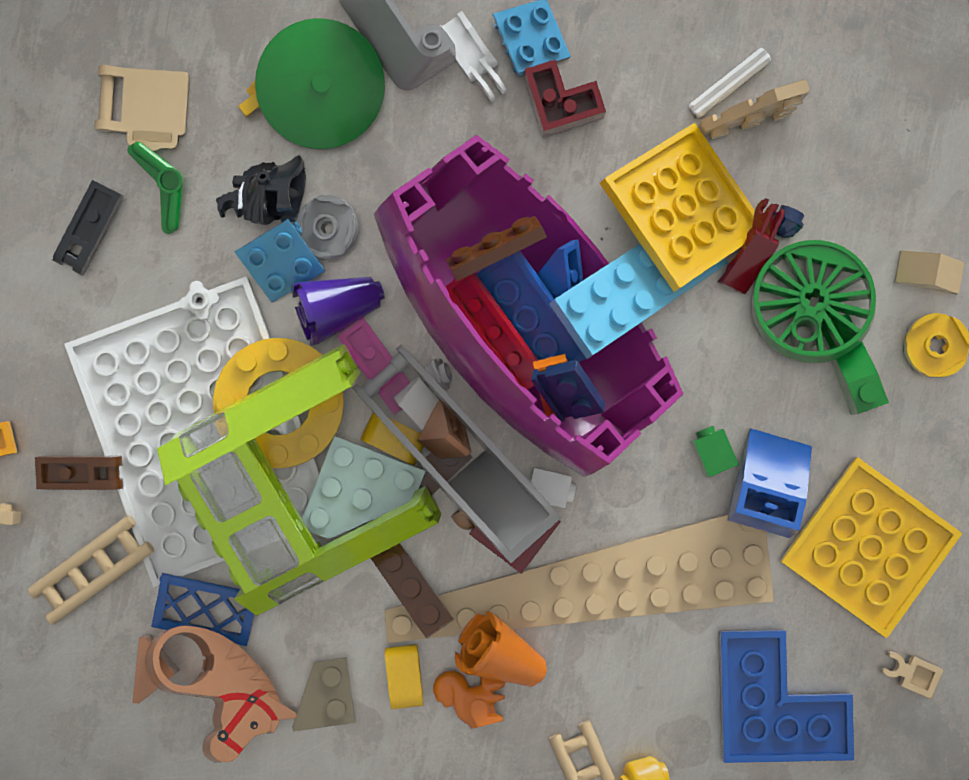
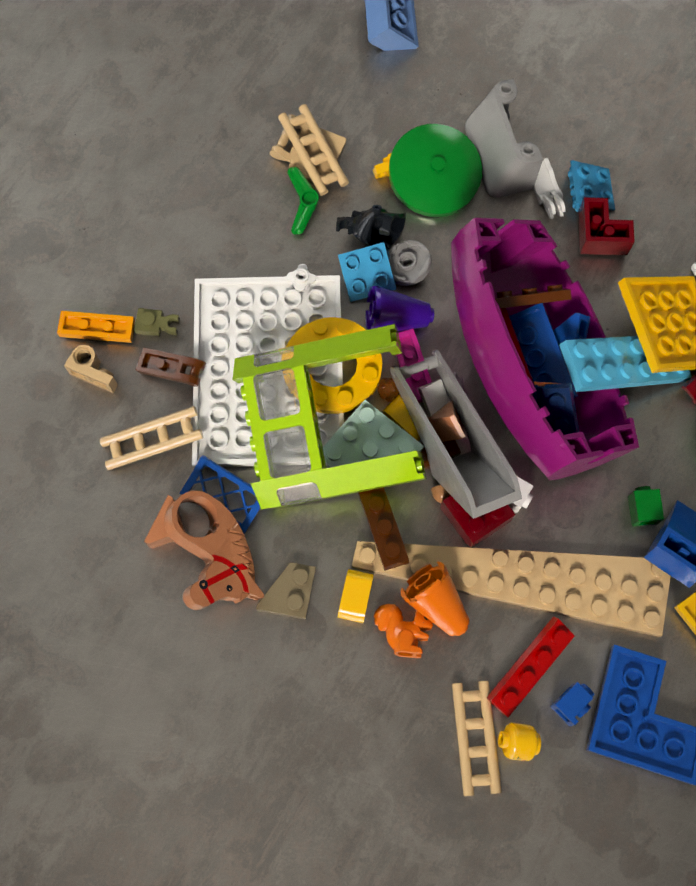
camera: 20 degrees right, 15 degrees down
black plate [52,180,123,275] -> none
none -> olive plate [134,308,180,337]
none -> tan bar [278,104,349,196]
none -> clear orange plate [377,378,400,402]
none -> red plate [487,617,575,718]
none -> blue brick [550,682,594,726]

